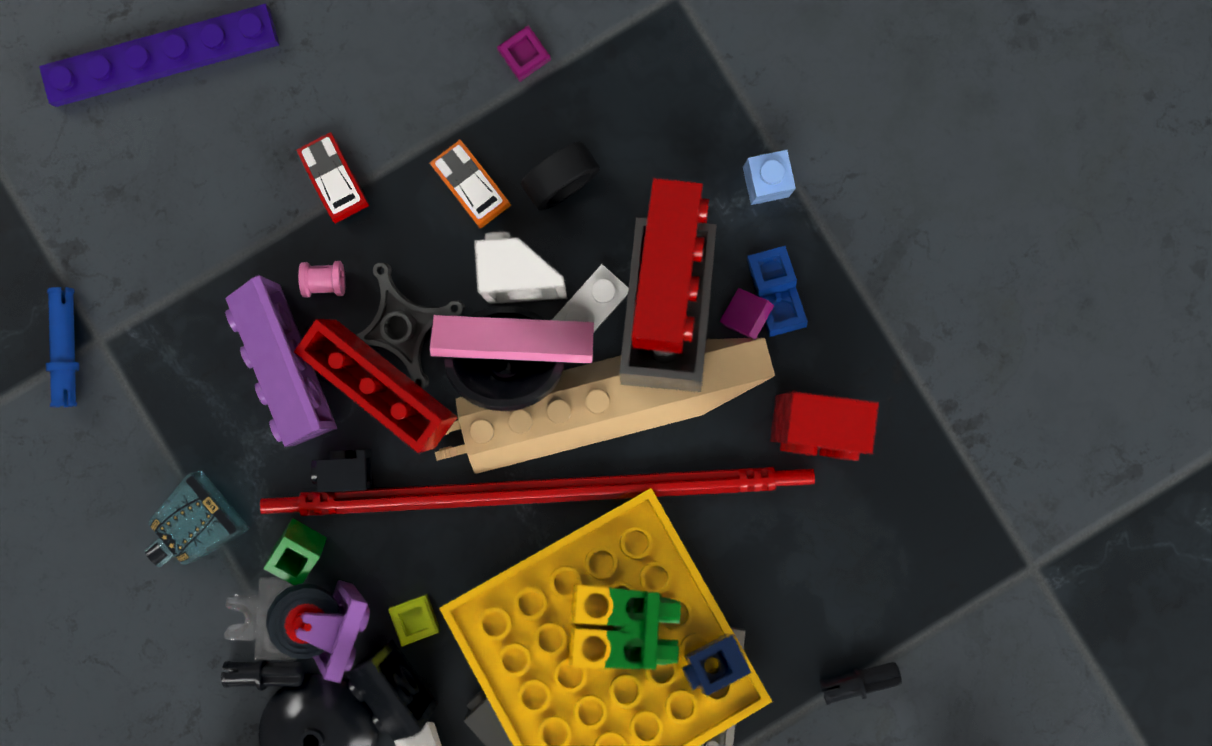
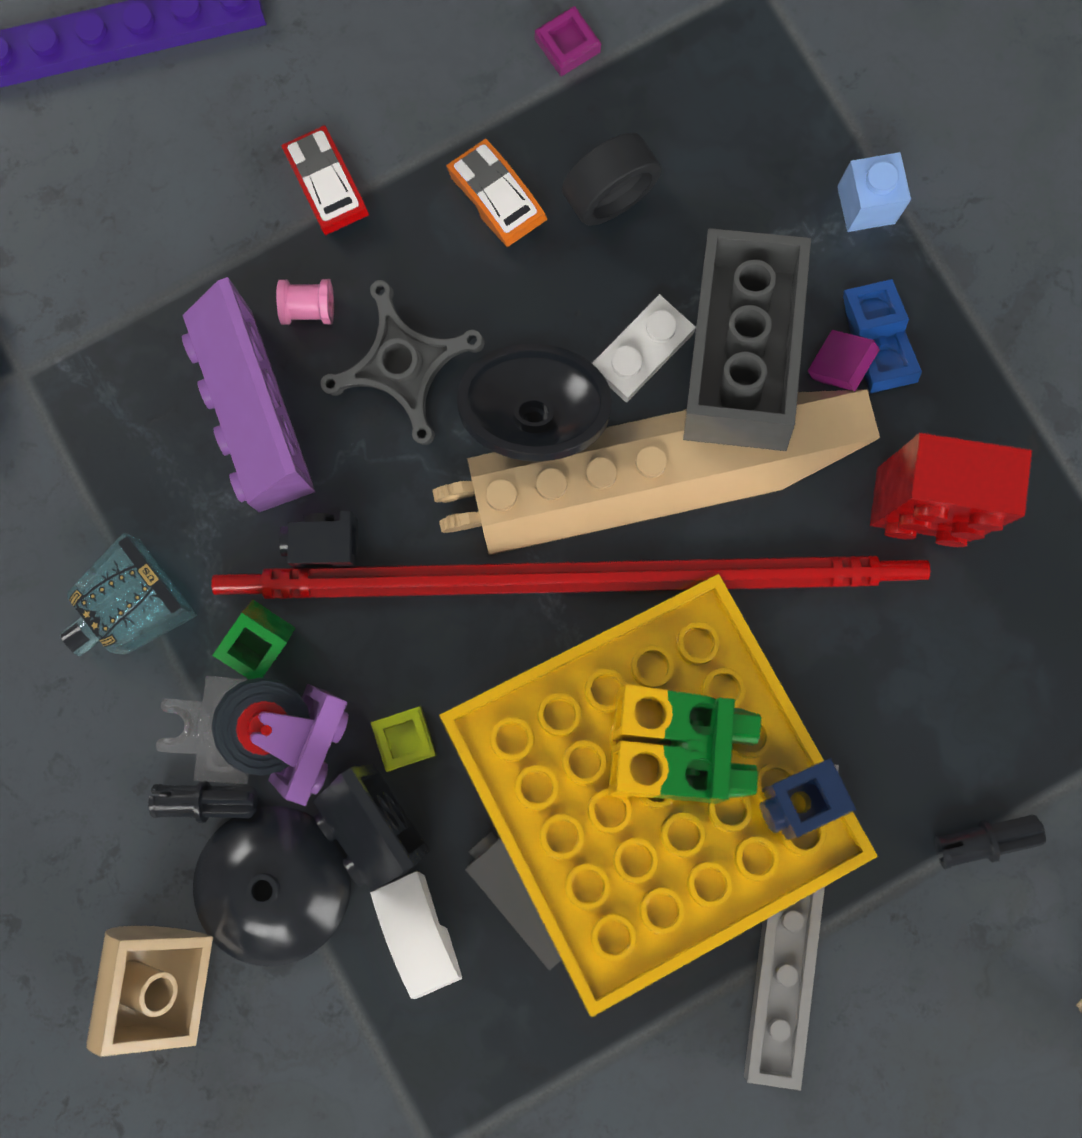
camera: 10 degrees right, 5 degrees down
red brick [294,319,457,453] -> none
bright pink tile [430,315,594,363] -> none
white slope [475,232,567,304] -> none
red brick [632,178,709,354] -> none

